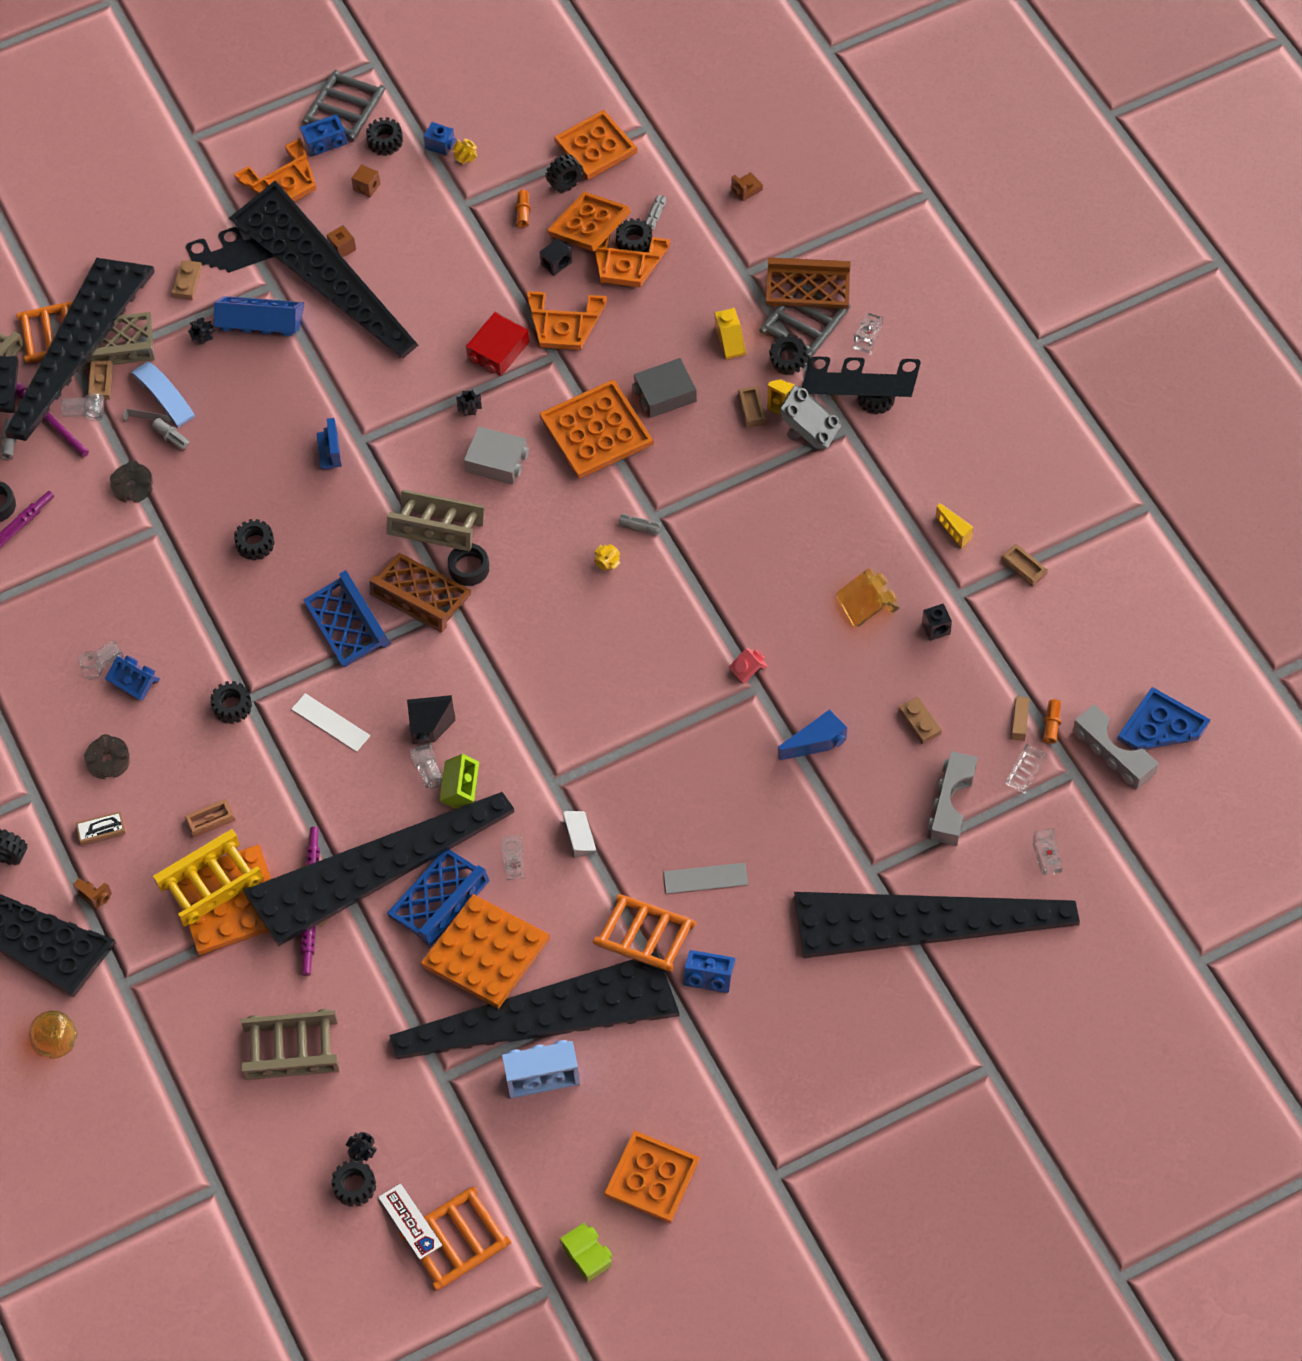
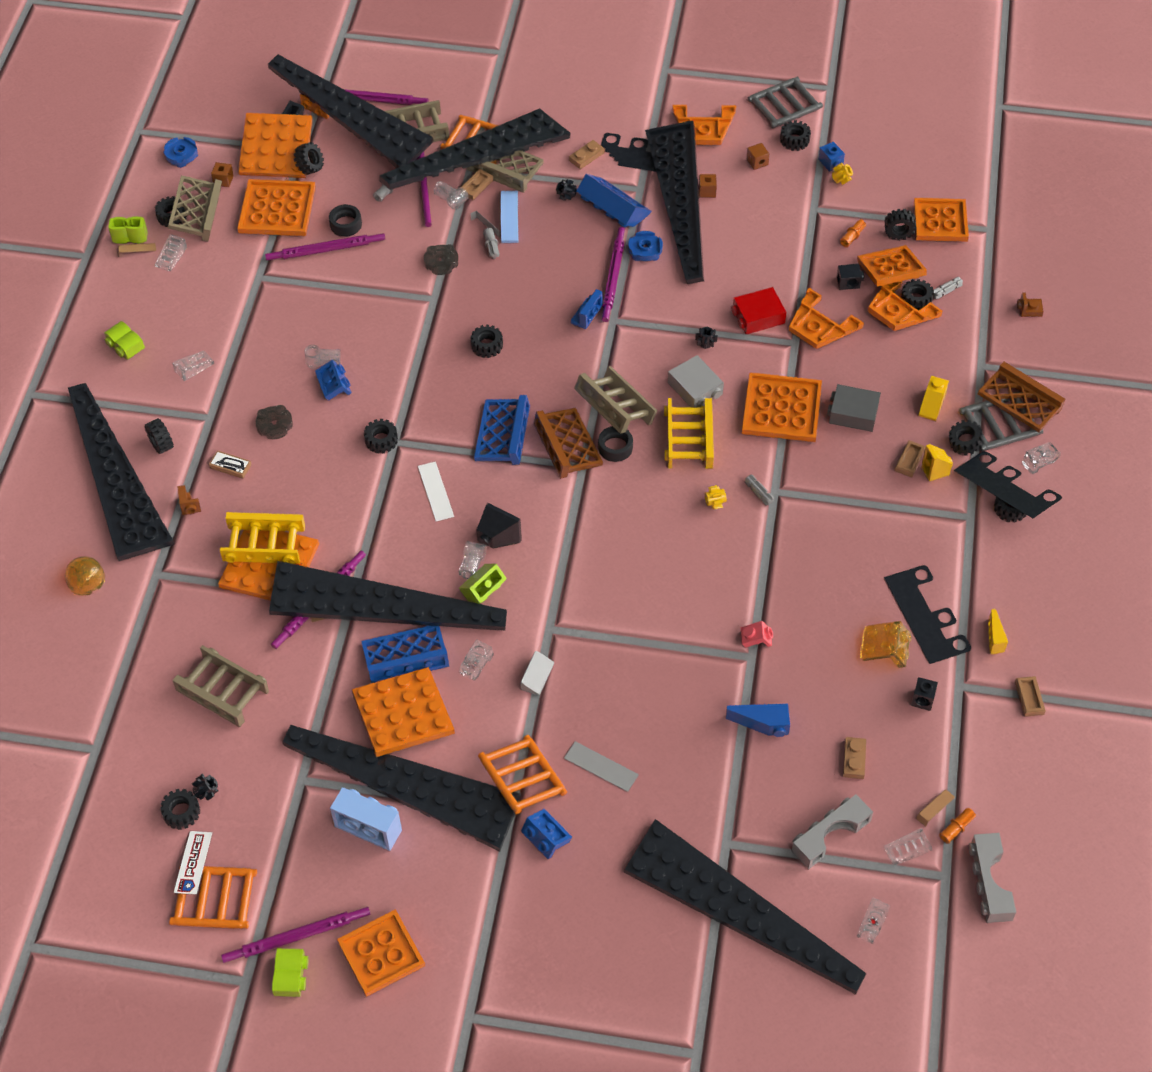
camera: 35 degrees right, 5 degrees down
nougat tile [184,799,235,838] -> none
blue bracket [300,114,347,156] -> none
shield [780,385,841,449] -> none
blue plate [1117,687,1211,750] -> none
none -> magenta axle [221,907,371,963]
none -> magenta axle [602,227,625,322]
none -> blue plate [628,231,663,261]
none -> yellow fence [664,398,714,469]
none -> black piece [884,565,971,664]

